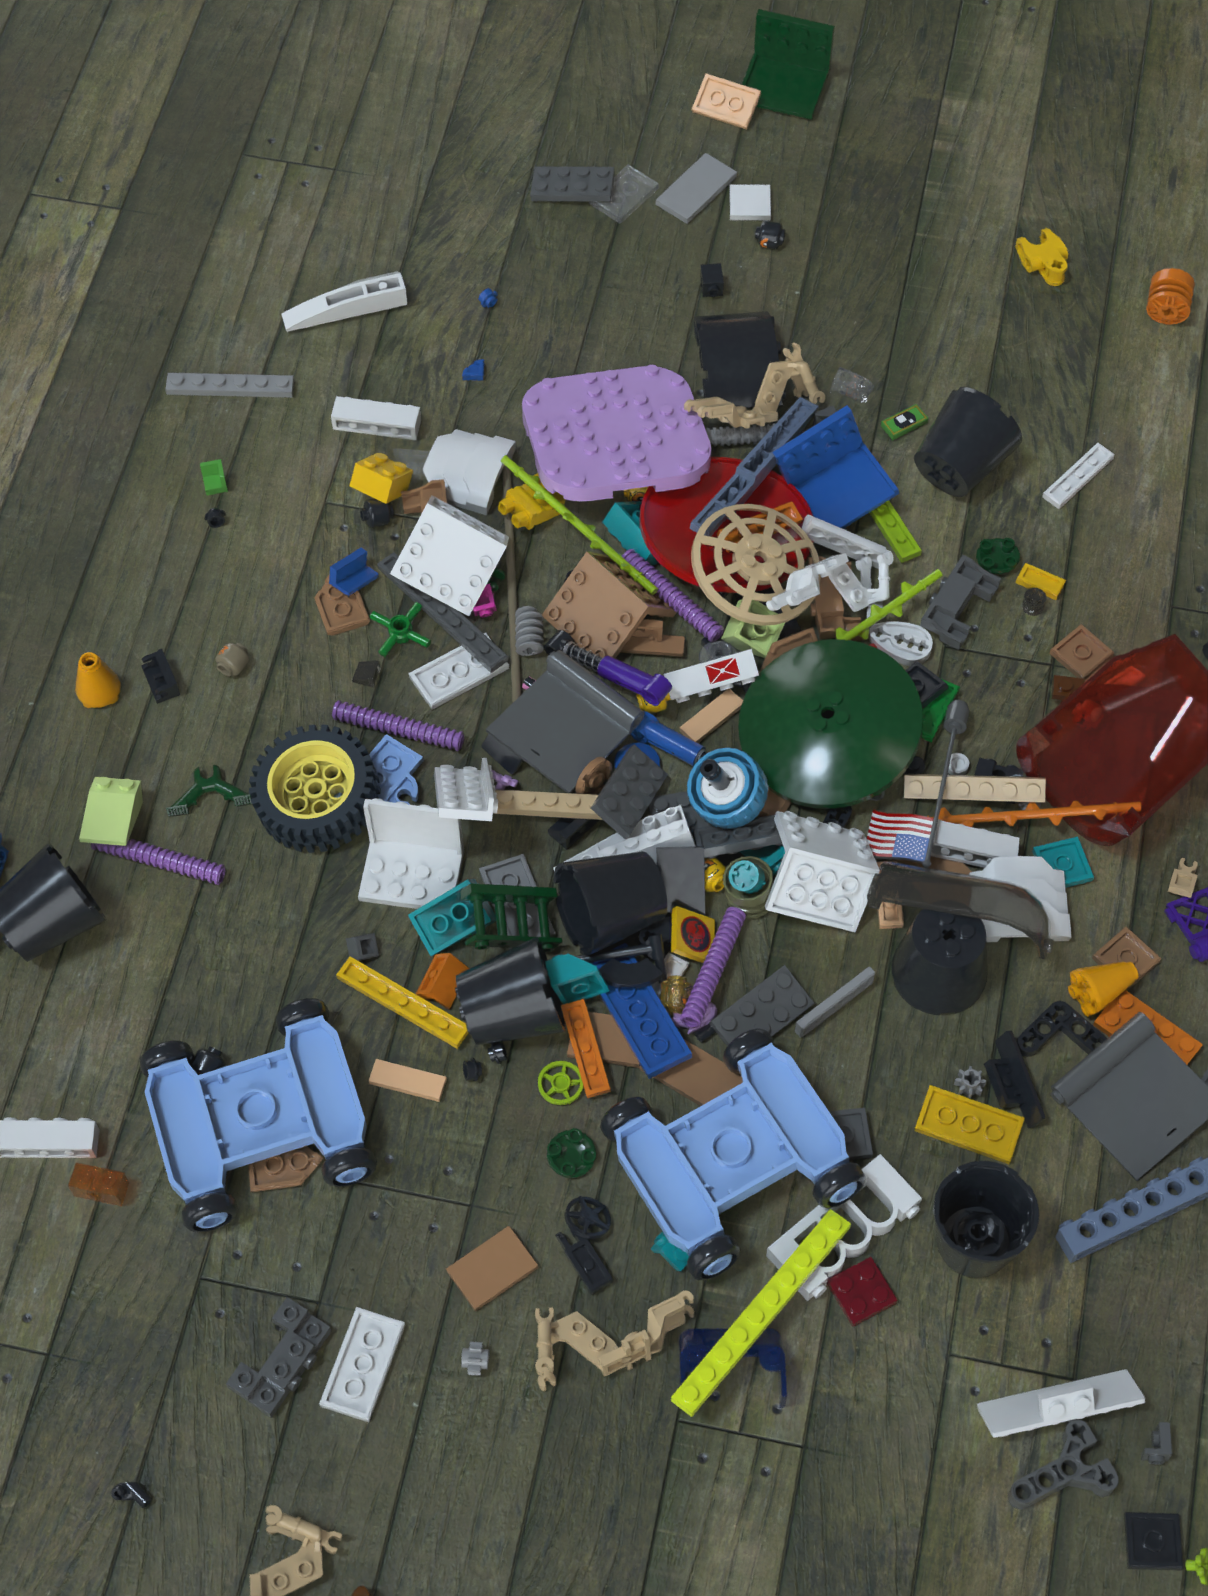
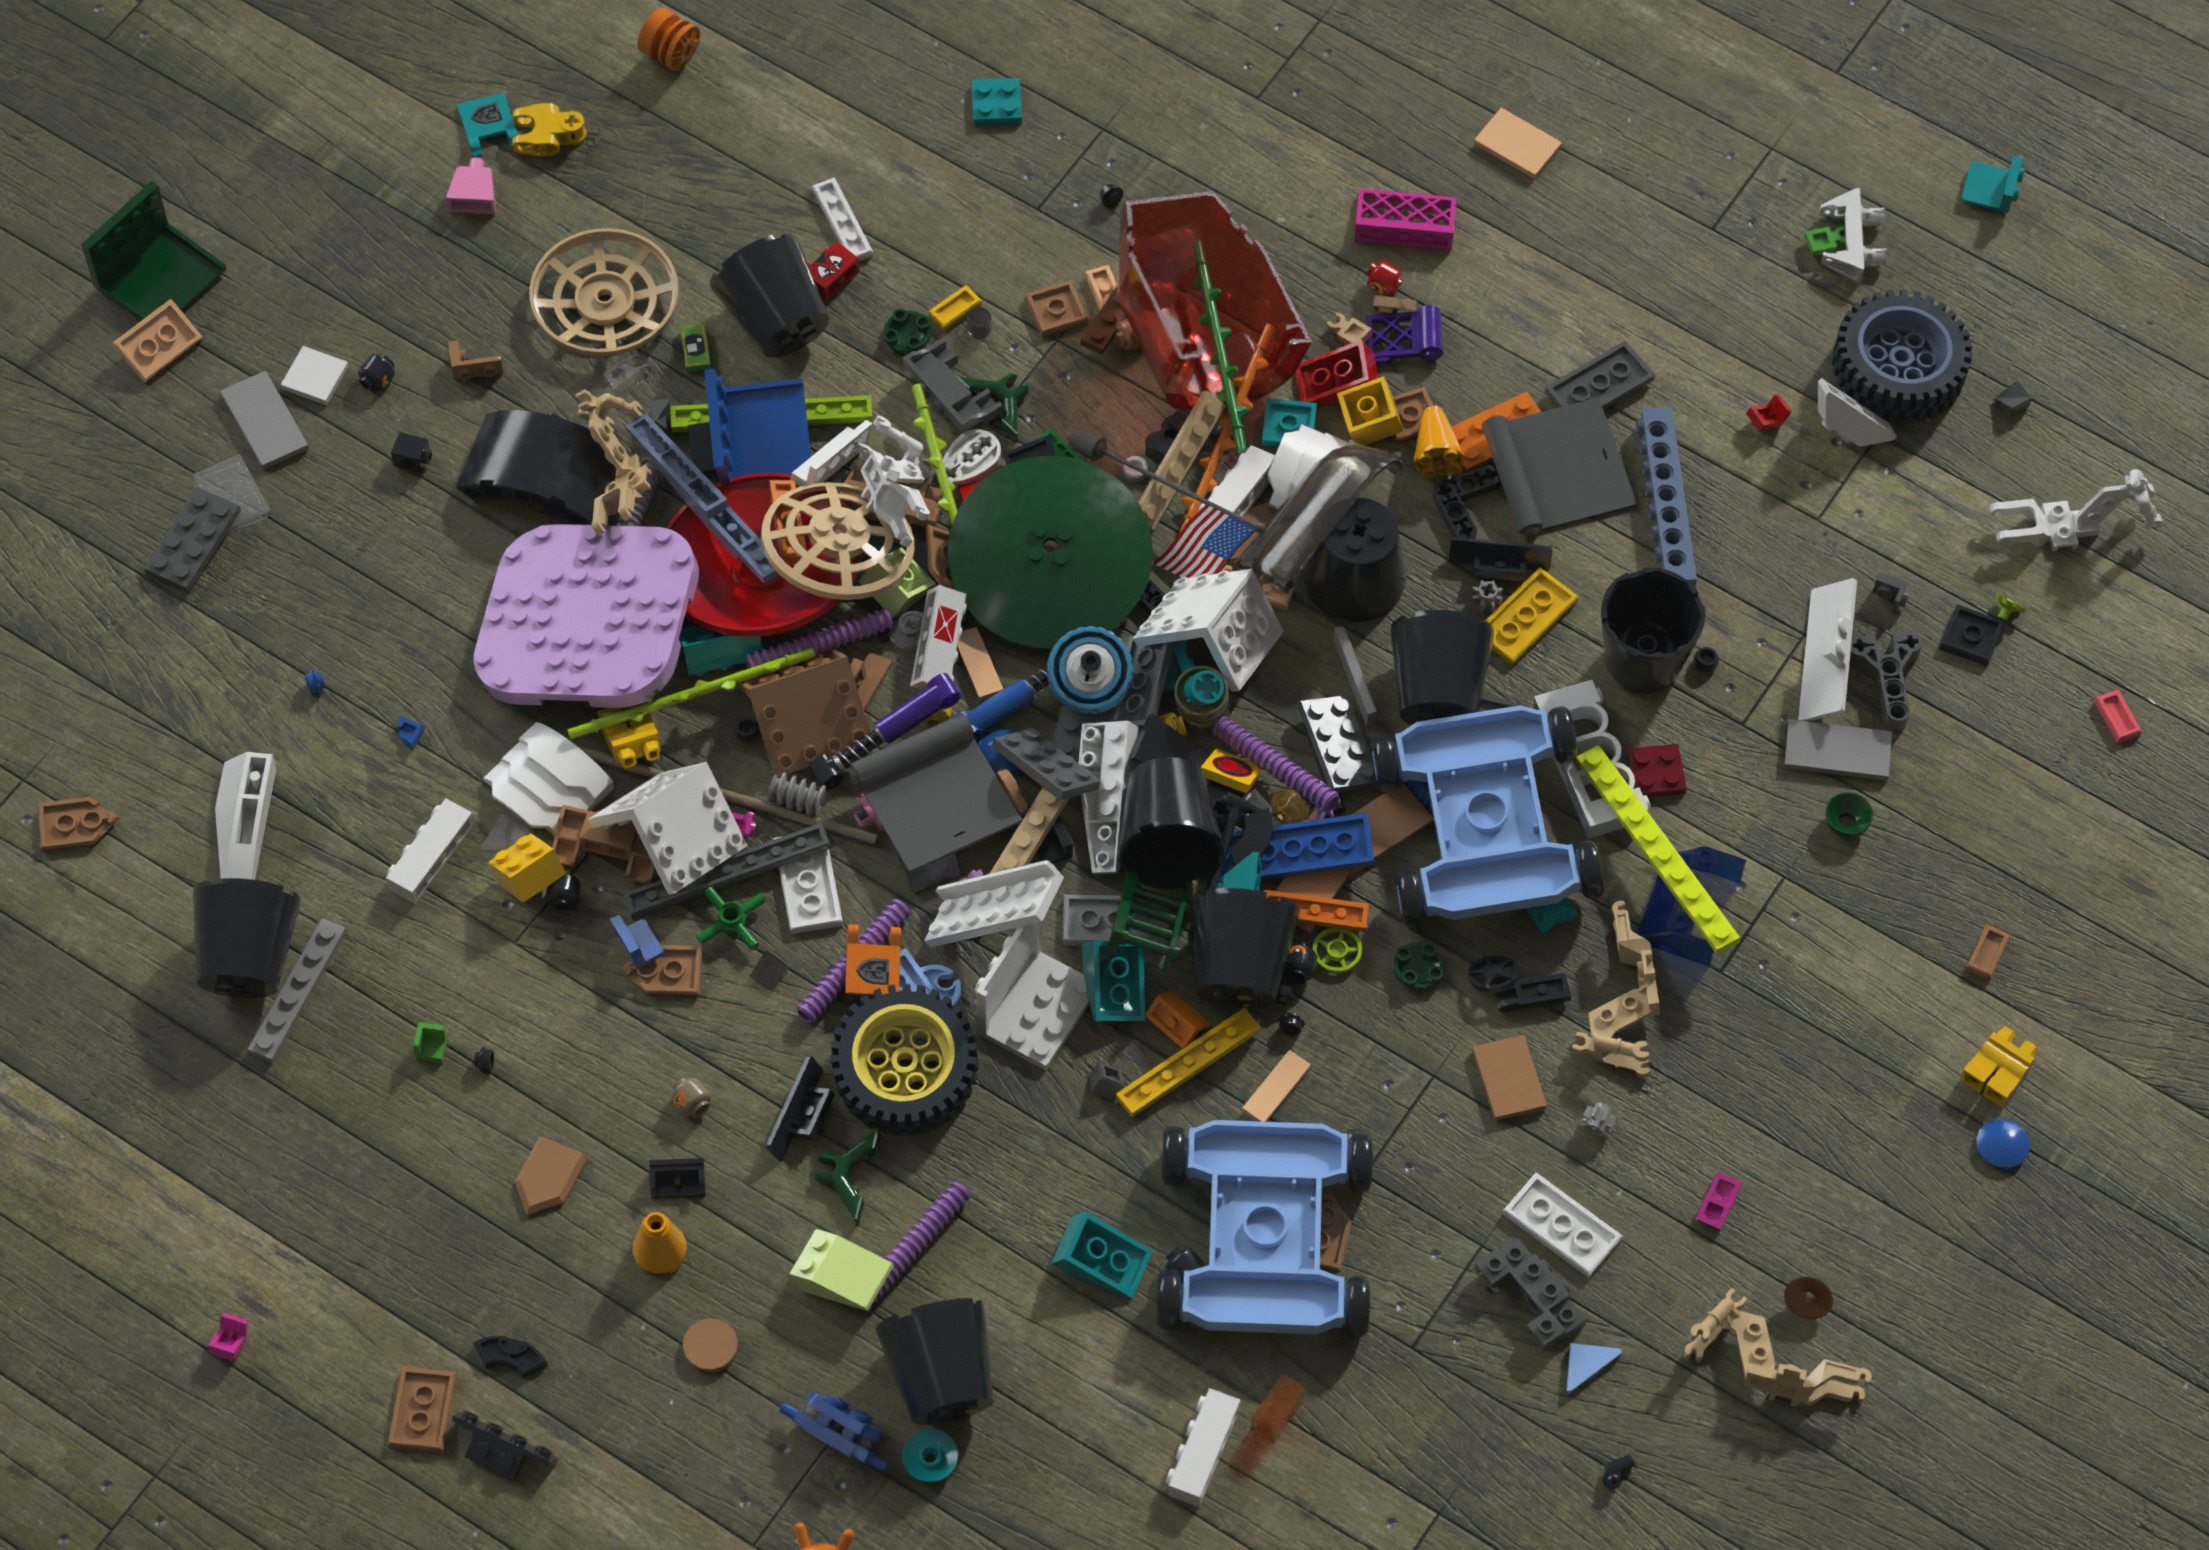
camera: 70 degrees left, 0 degrees up
none -> medium nougat tile [38,797,119,851]
none -> black cone [193,878,301,999]
none -> bright pink torso [447,158,496,214]
none -> medium nougat bracket [448,340,503,380]
none -> teal flag [457,93,518,157]
none -> medium nougat tile [515,1137,588,1217]
none -> tan dish [530,228,679,356]
none -> medium nougat tile [683,1318,738,1373]
none -> black bracket [766,1056,835,1160]
none -> red brick [808,242,859,302]
none -> orange flag [845,924,901,996]
none -> dark green piece [955,373,1029,443]
none -> teal slope [1051,1211,1153,1299]
none -> green plant [1192,241,1249,453]
none -> black head [1283,943,1317,984]
none -> red slope [1295,339,1378,406]
none -> yellow brick [1337,376,1404,446]
none -> black cone [1390,610,1494,725]
none -> light blue tile [1566,1343,1622,1395]
none -> black plate [1693,647,1719,672]
none -> dark pink slope [1696,1172,1742,1230]
none -> light grey tile [1784,719,1892,781]
none -> dark green piece [1825,792,1873,838]

